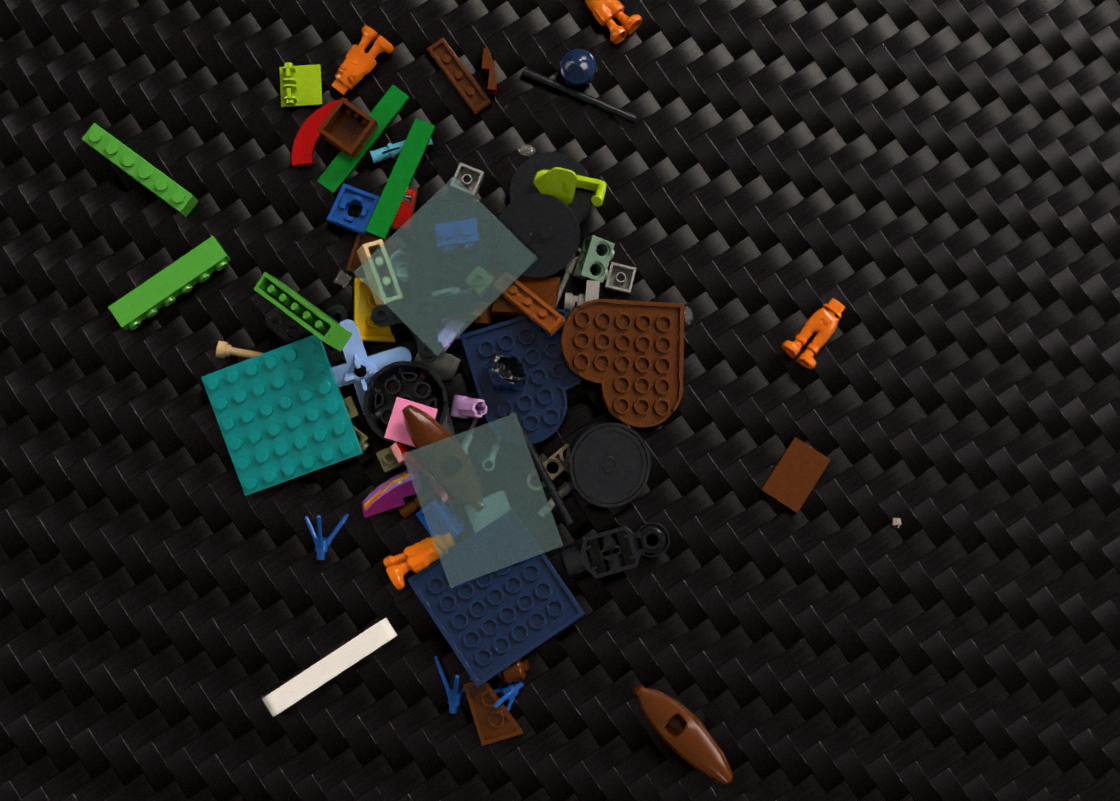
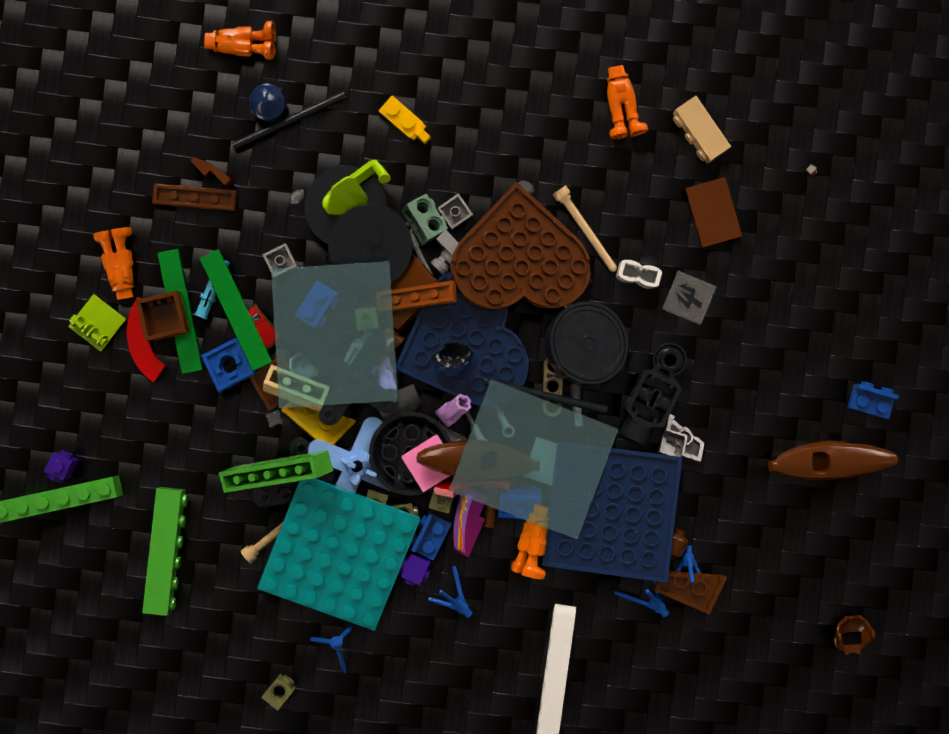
camera: 50 degrees left, 5 degrees up
none -> dark purple brick [44,450,79,483]
none -> olive brick [261,674,296,711]
none -> blue plant [311,626,353,673]
none -> yellow hinge [379,96,431,144]
none -> dark purple brick [399,552,431,586]
none -> blue bracket [410,512,452,561]
none -> tan piece [553,186,617,272]
none -> white brick [616,260,662,289]
none -> flat silver slope [657,414,704,467]
none -> clear tile [662,271,717,325]
none -> tan brick [673,96,731,164]
none -> blue bracket [847,381,899,419]

